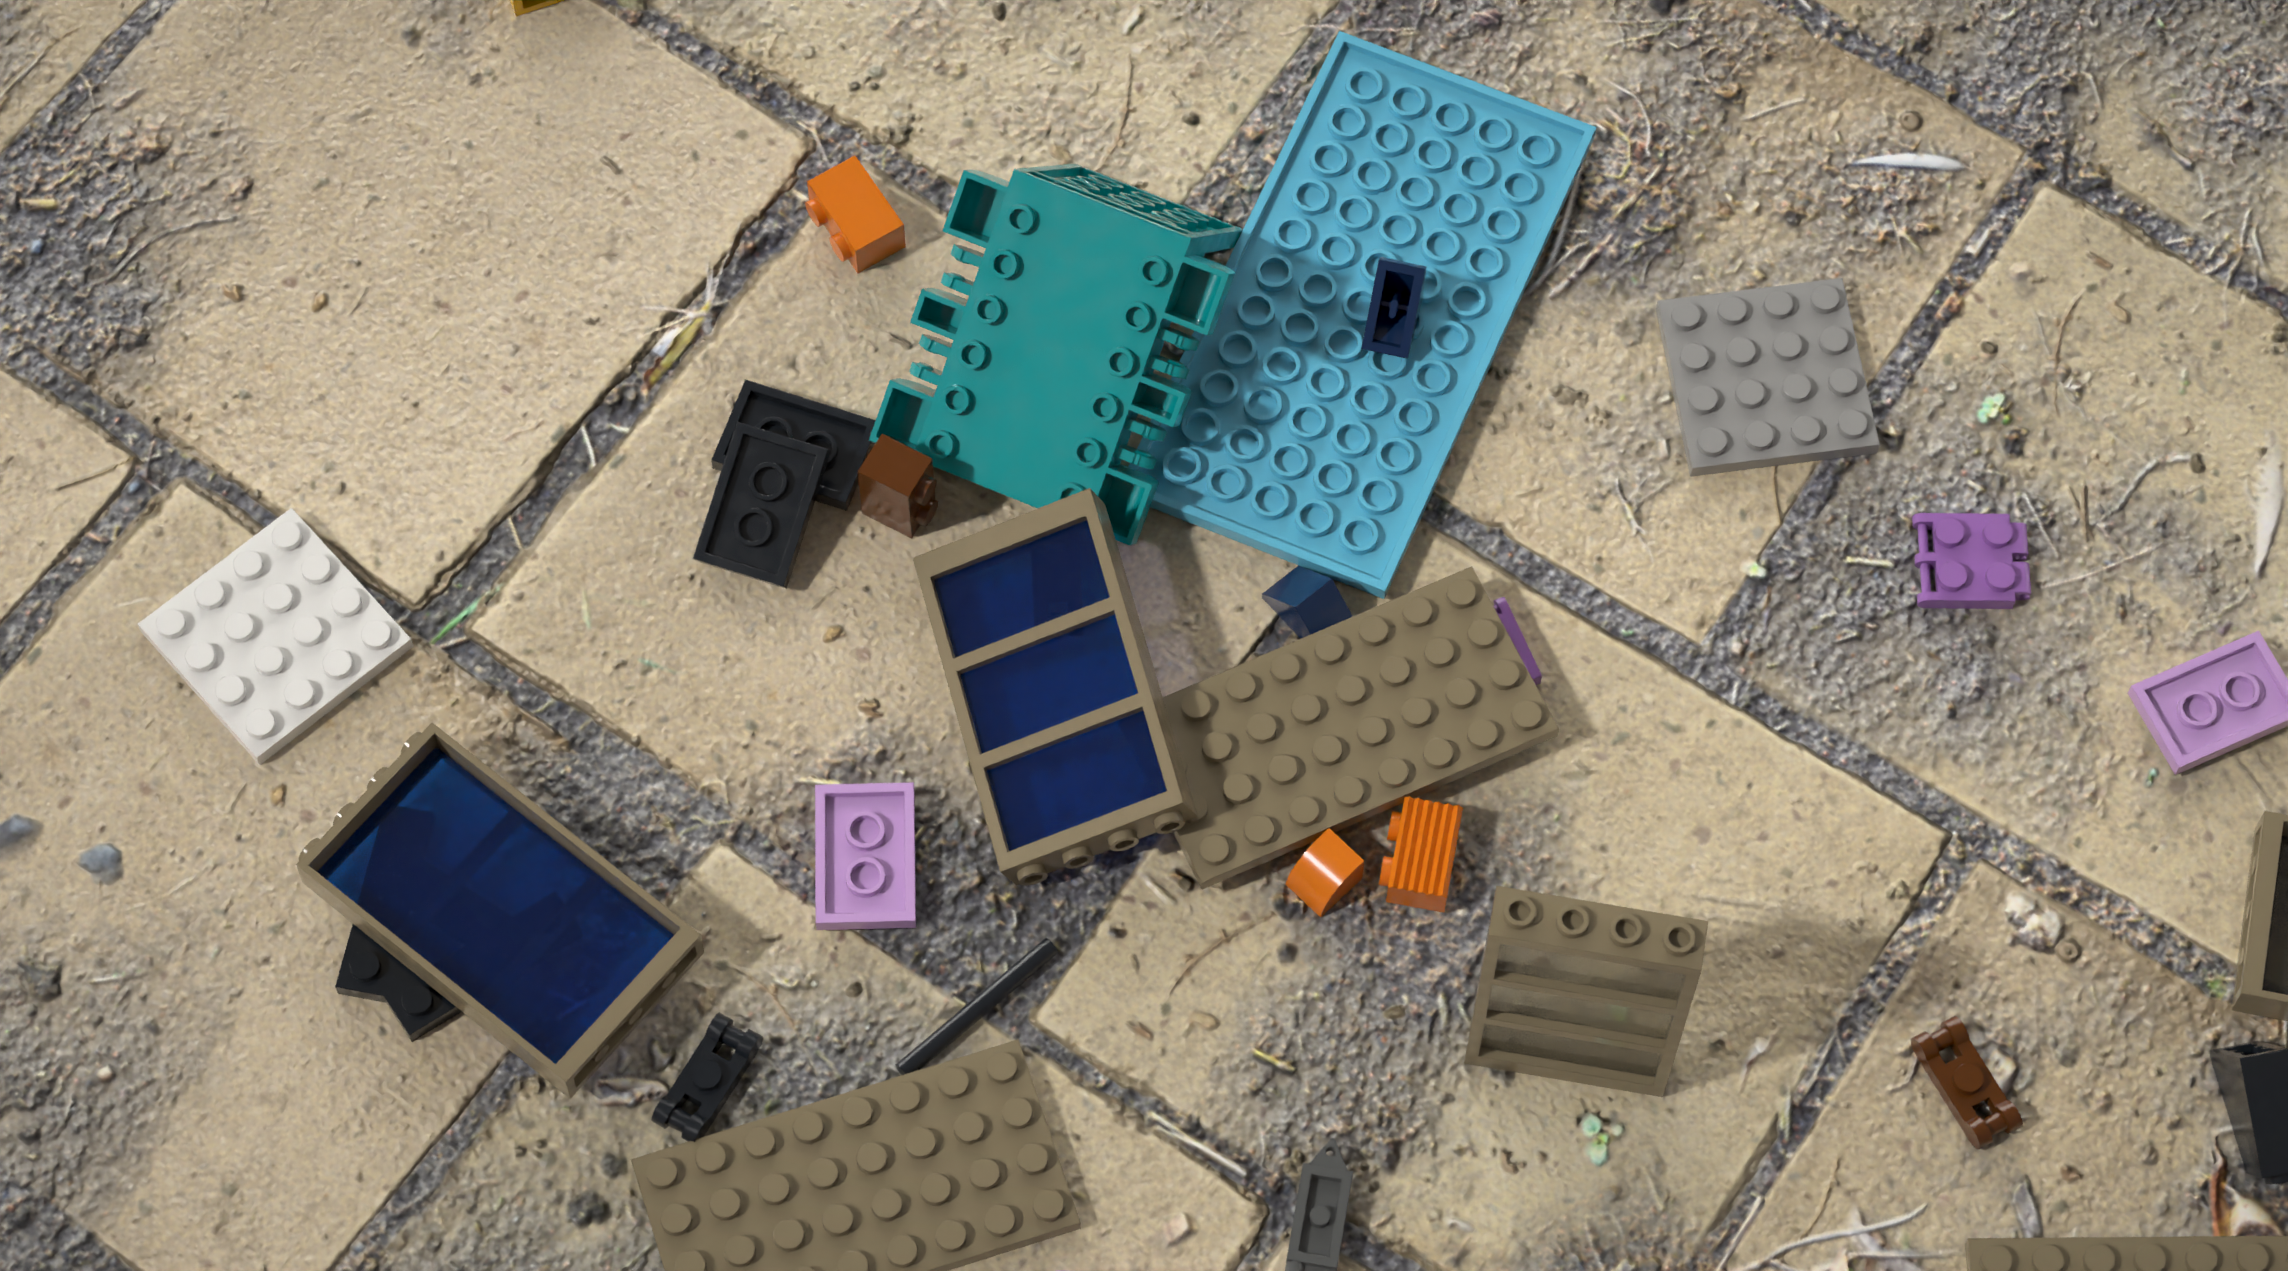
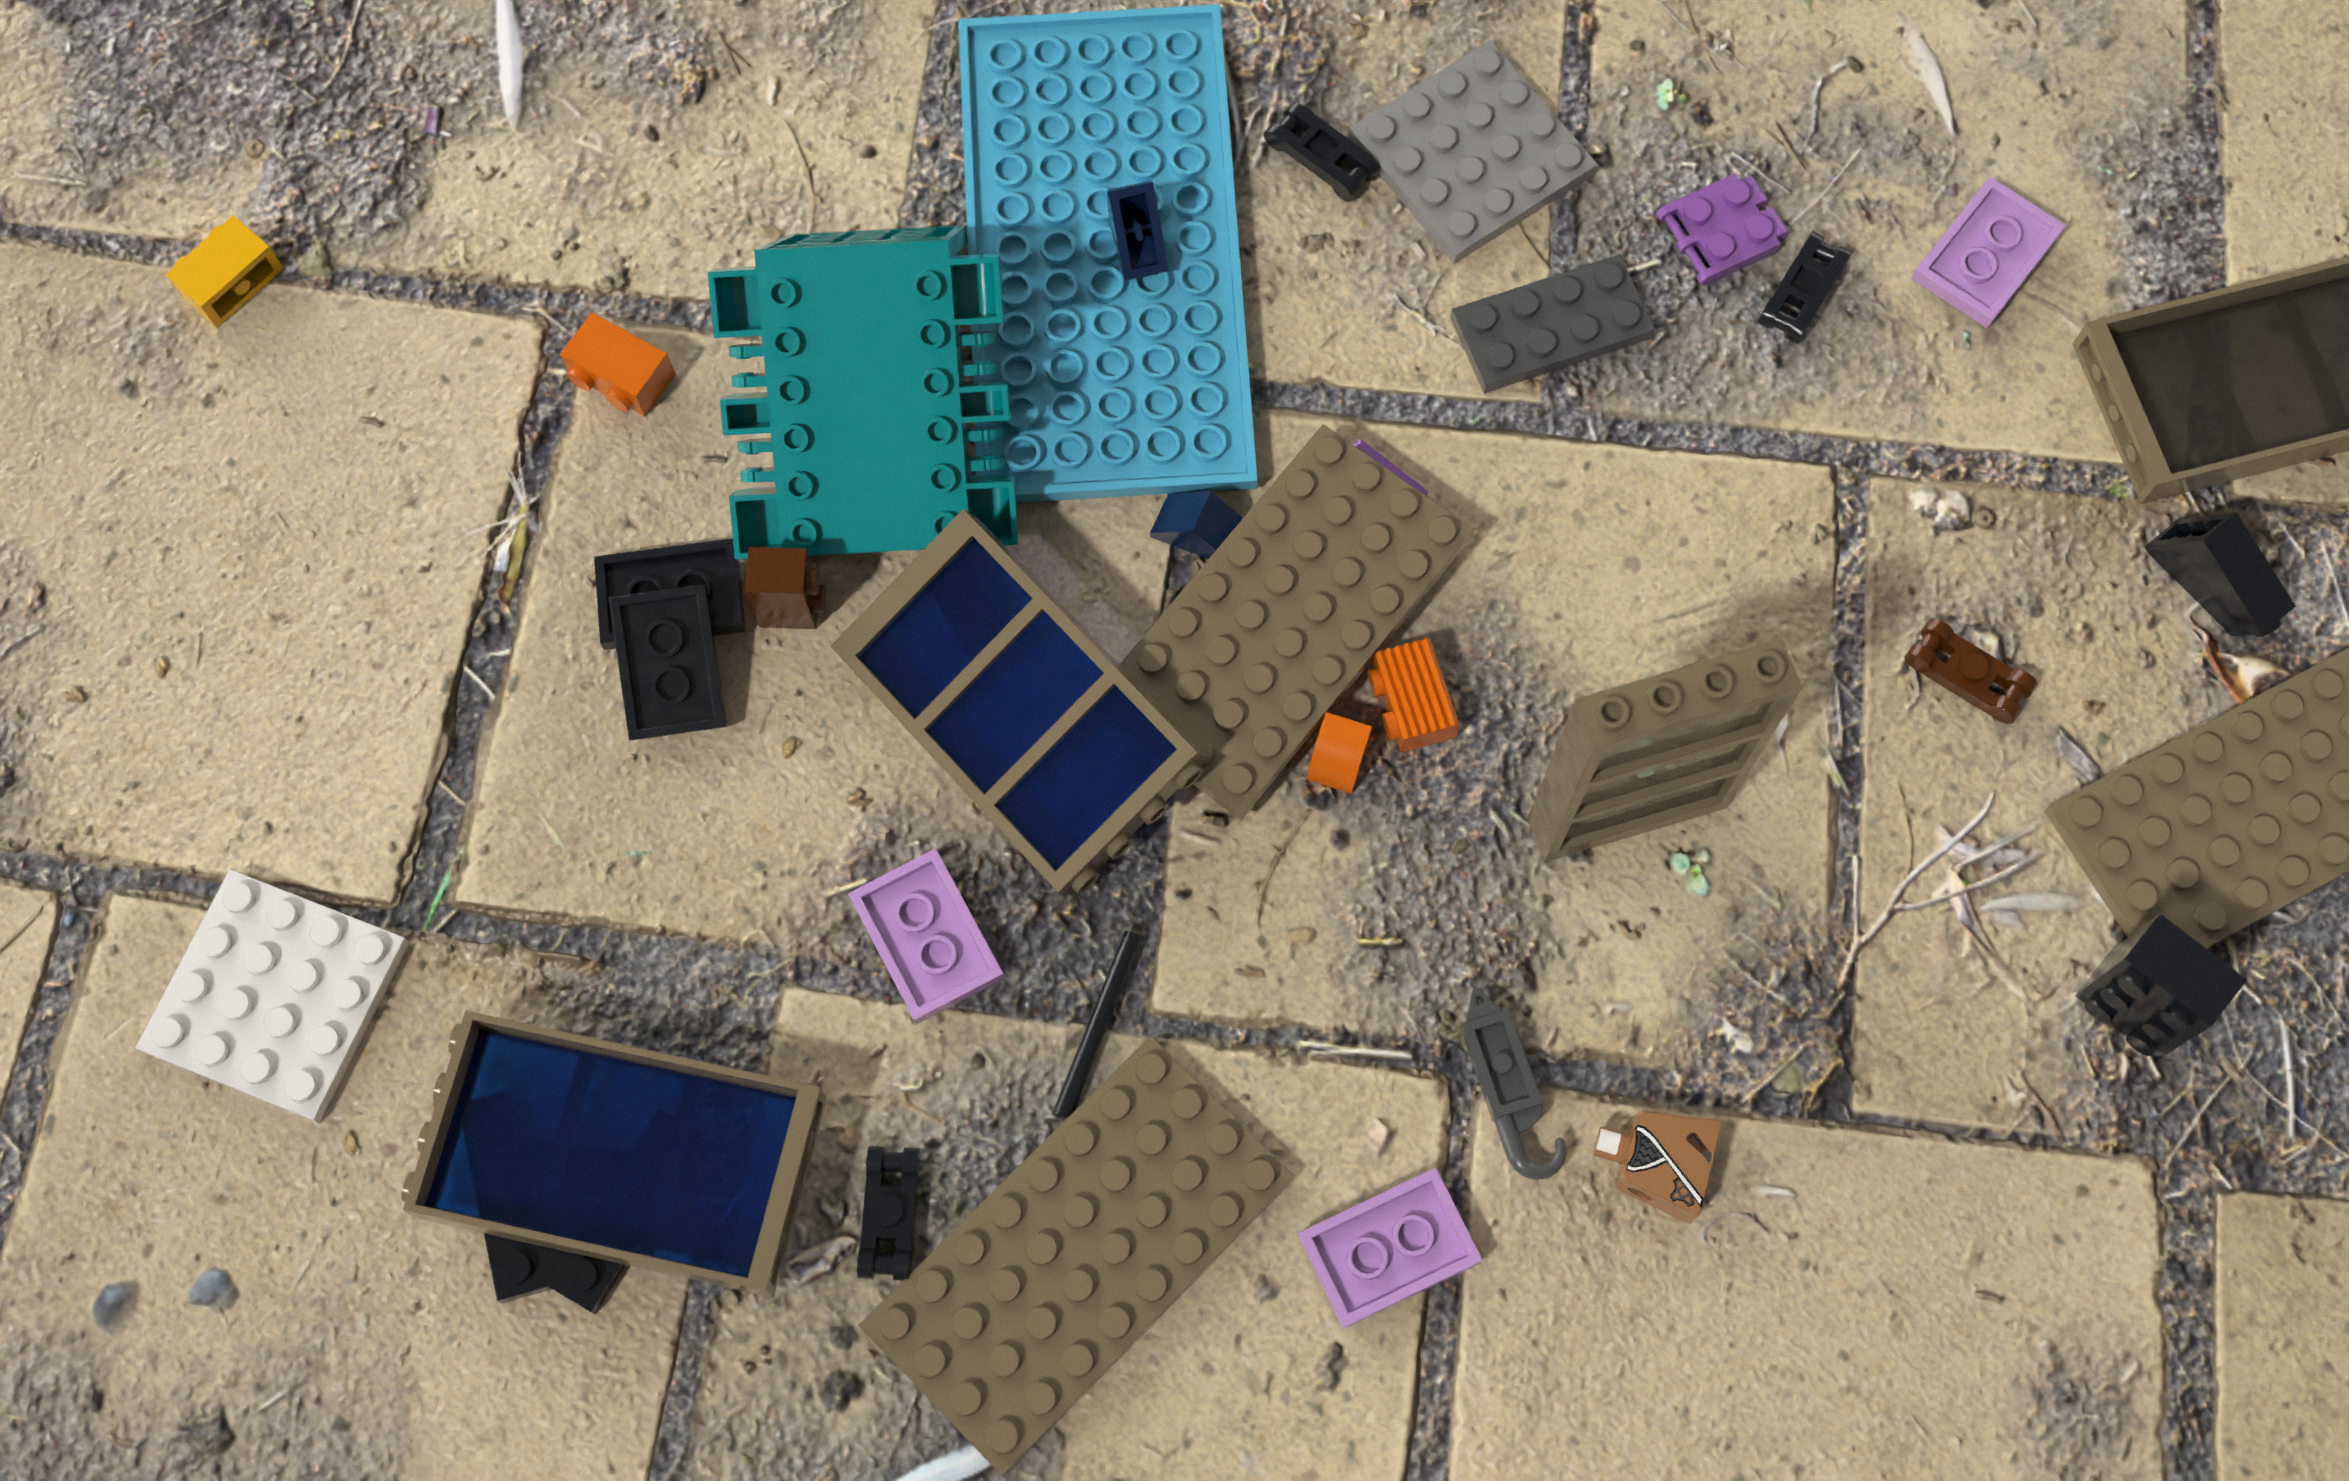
camera: 25 degrees left, 5 degrees up
none -> black plate [1263,102,1380,202]
none -> dark grey plate [1450,254,1655,394]
none -> black plate [1757,231,1853,344]

